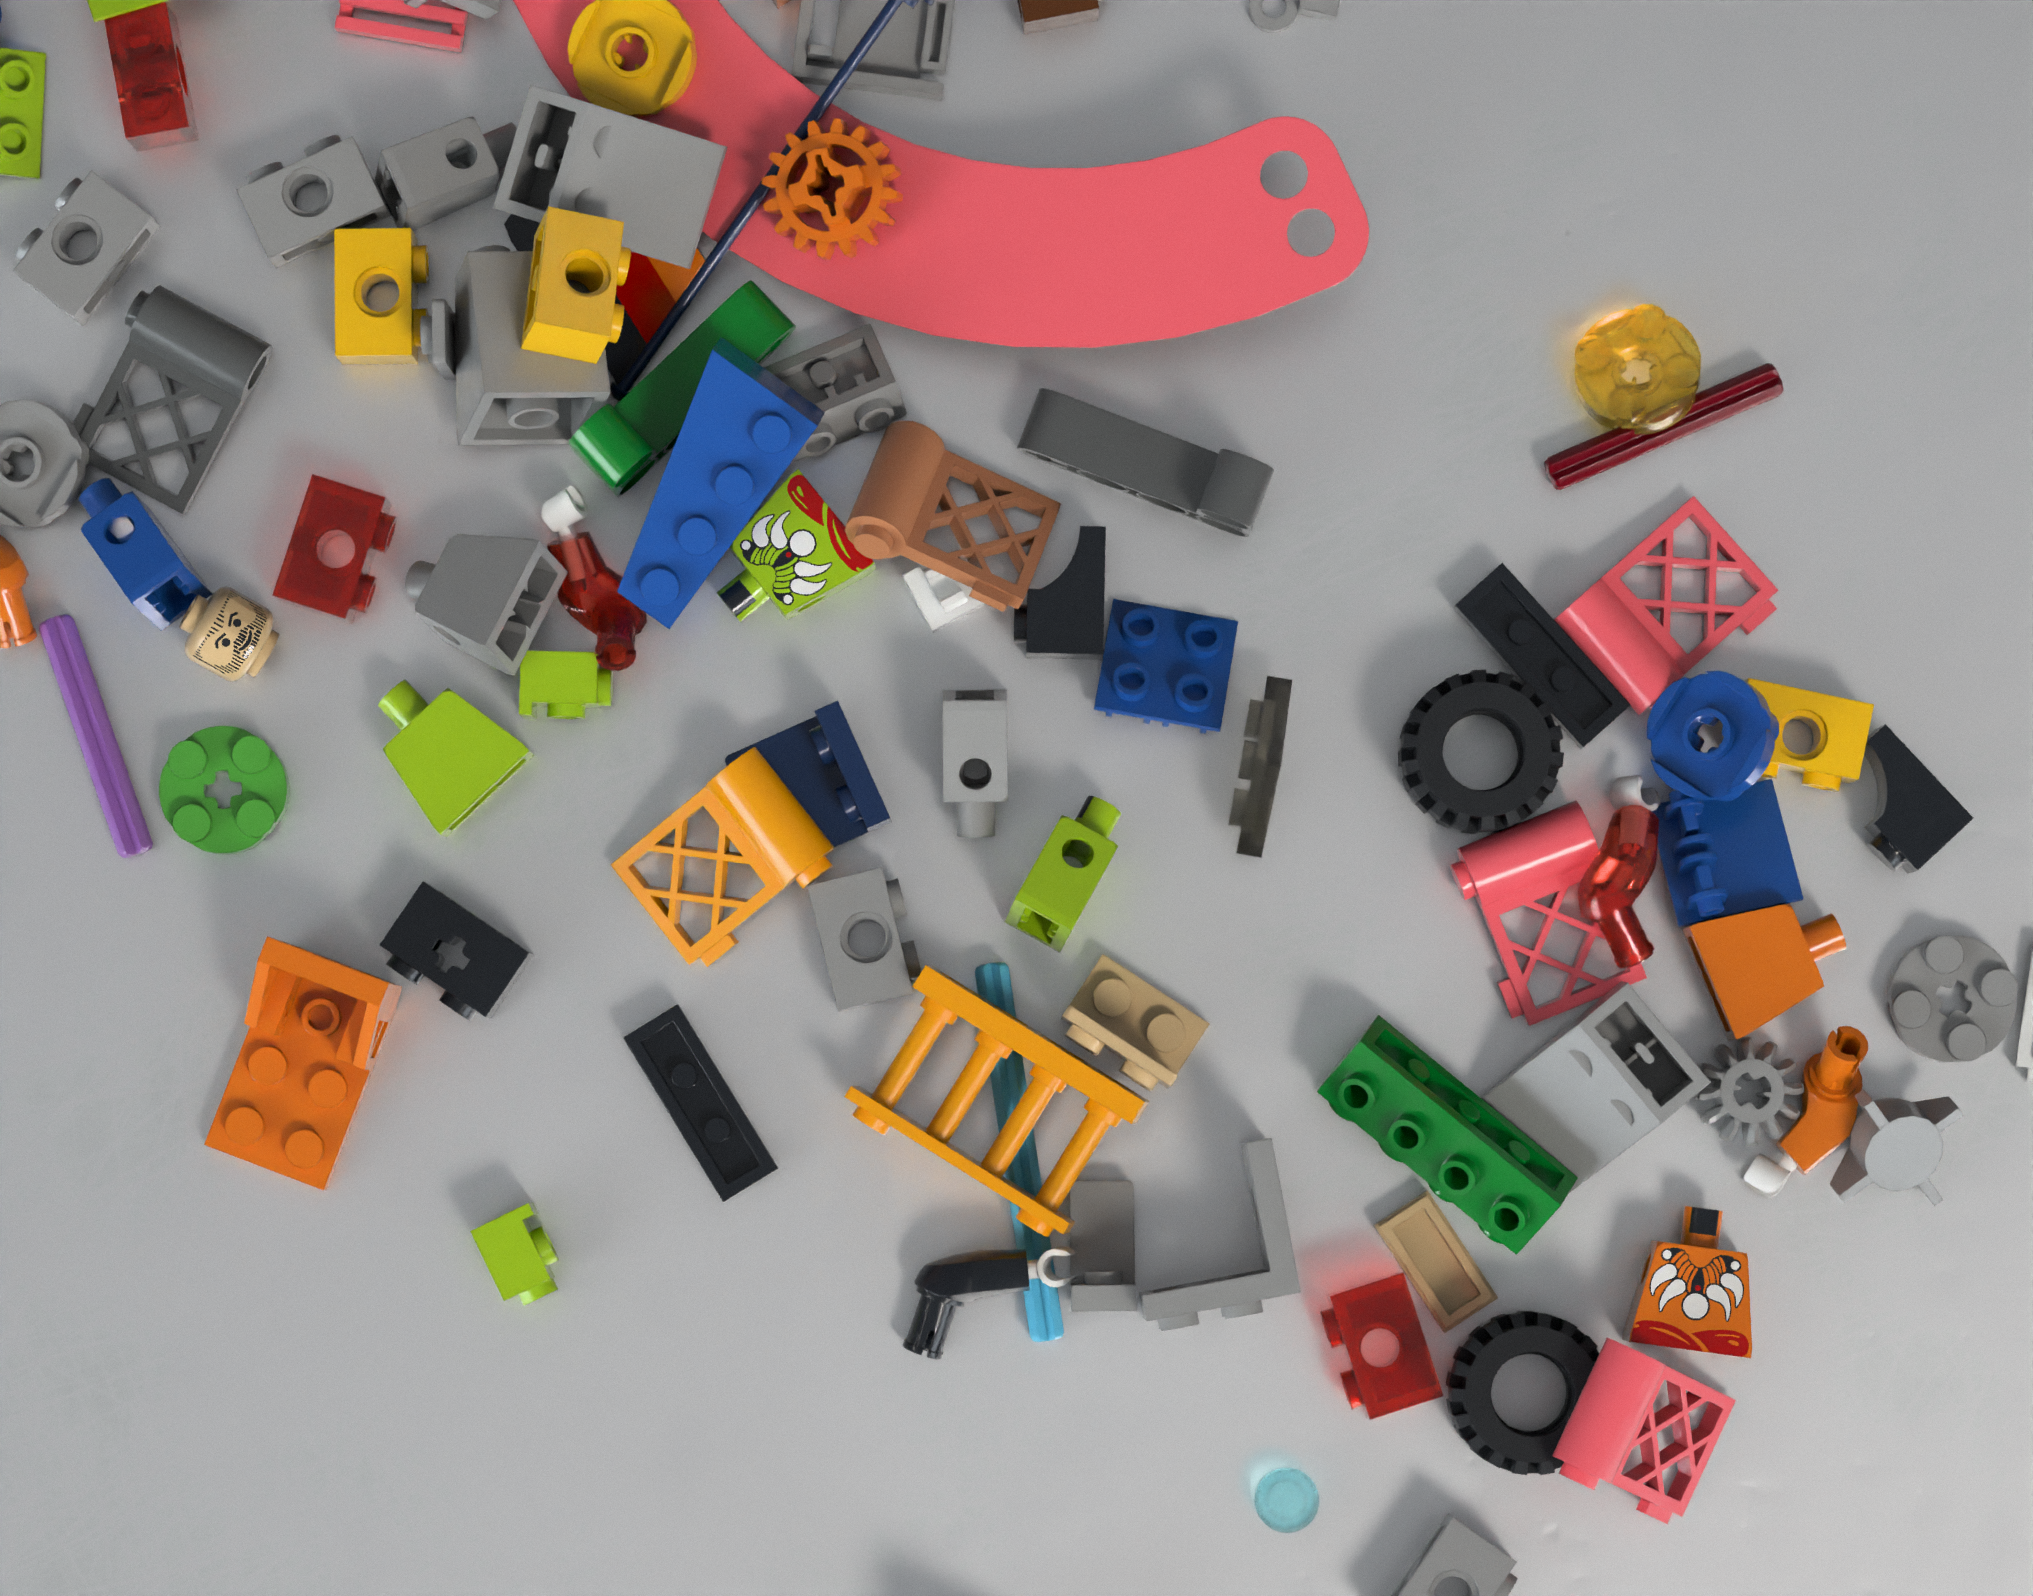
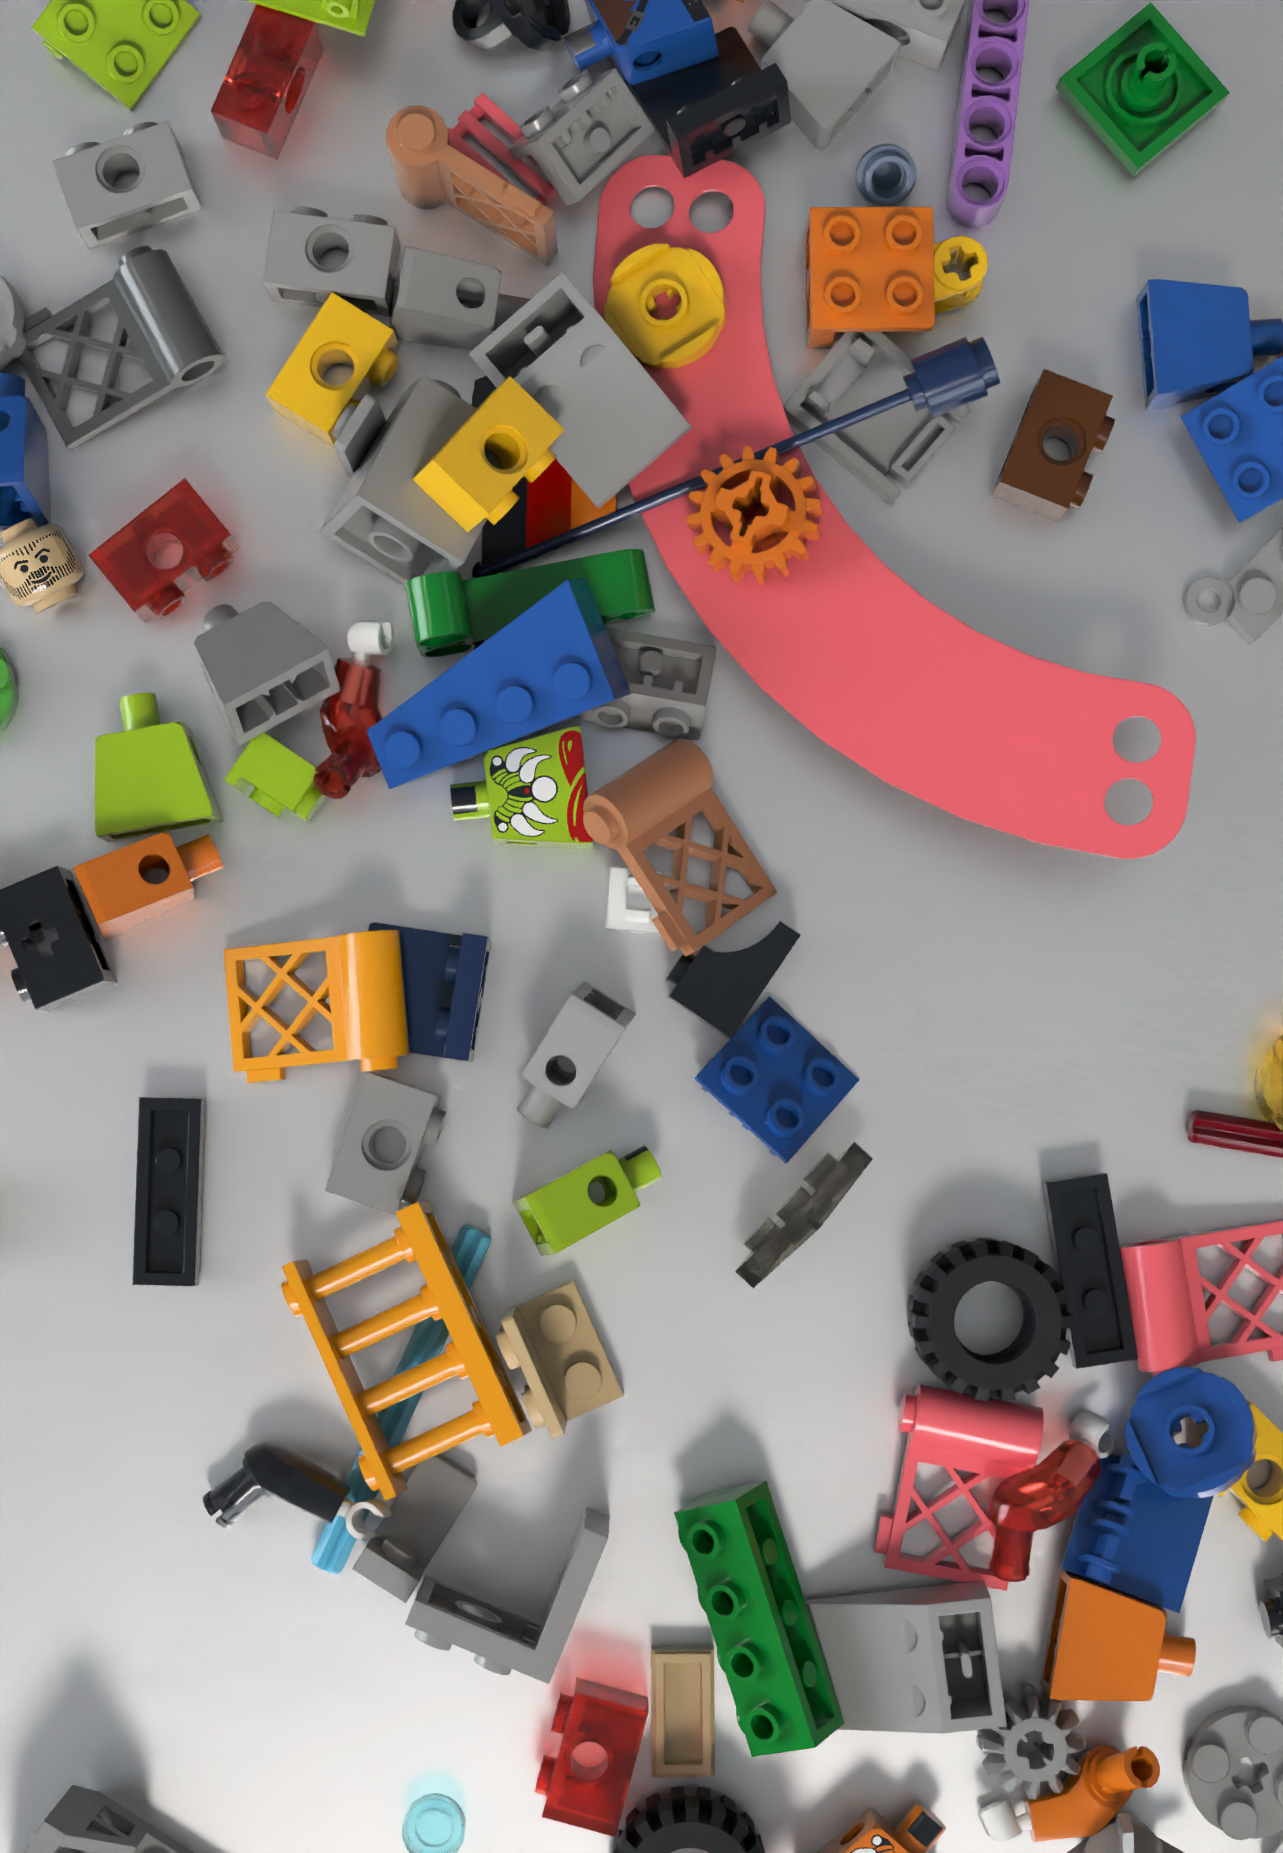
camera: 35 degrees right, 0 degrees up
dark grey beam [1017,388,1274,537] -> none
none -> orange torso [73,831,223,940]
none -> nougat piece [386,106,558,266]

